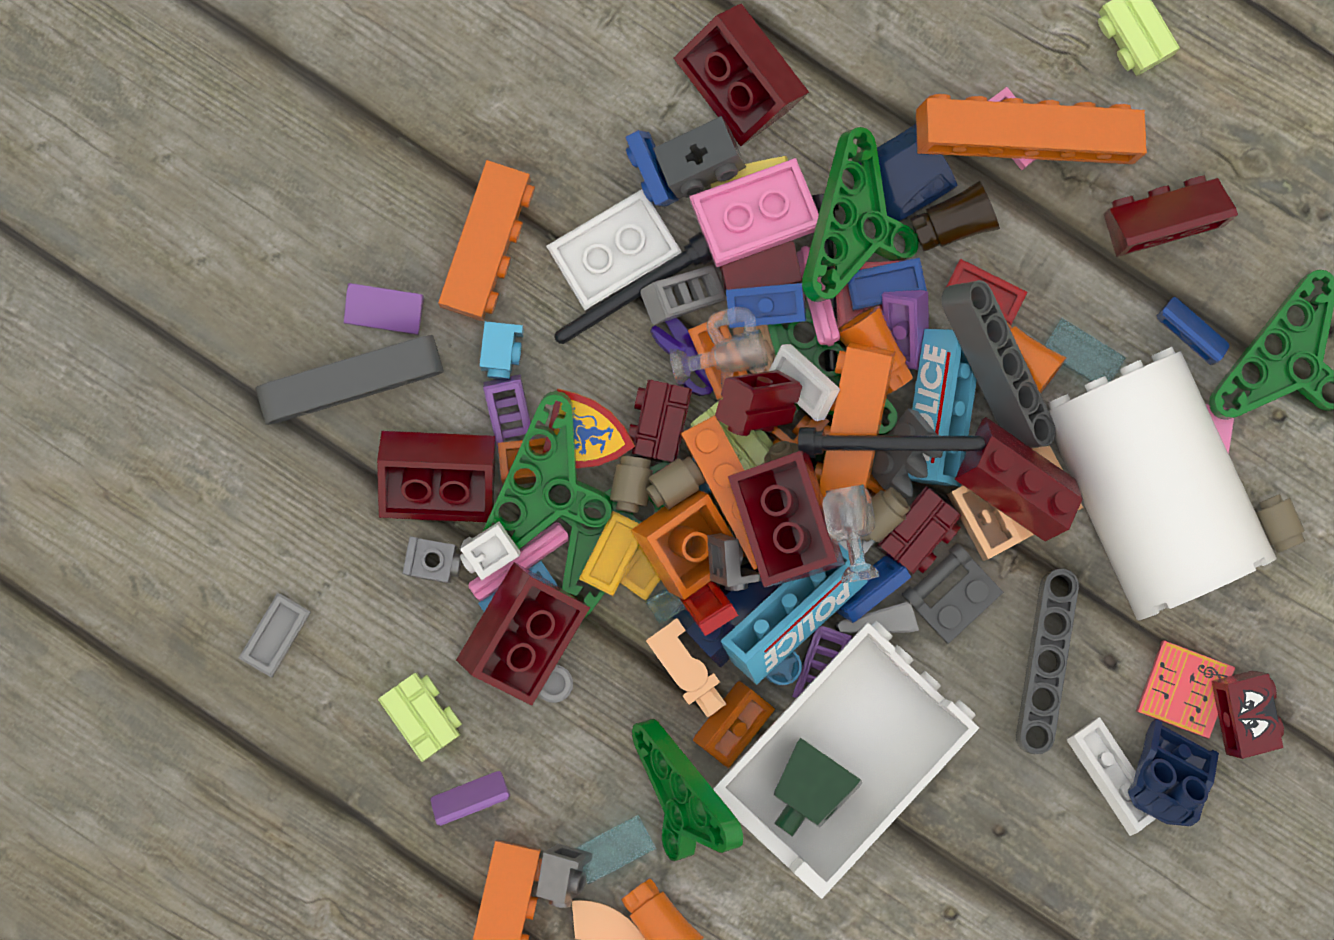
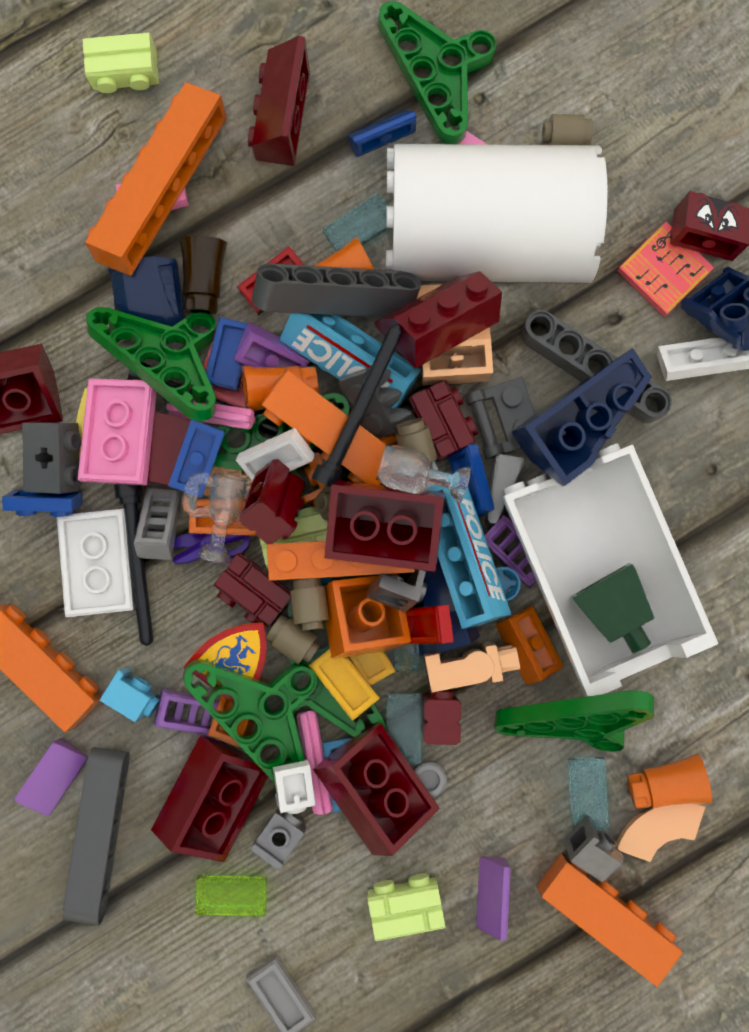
camera: 50 degrees left, 0 degrees up
none -> clear neon green tile [195,875,267,916]
none -> clear light blue tile [387,693,421,764]
none -> dark red brick [421,689,461,745]
none -> dark blue wedge [511,348,652,486]

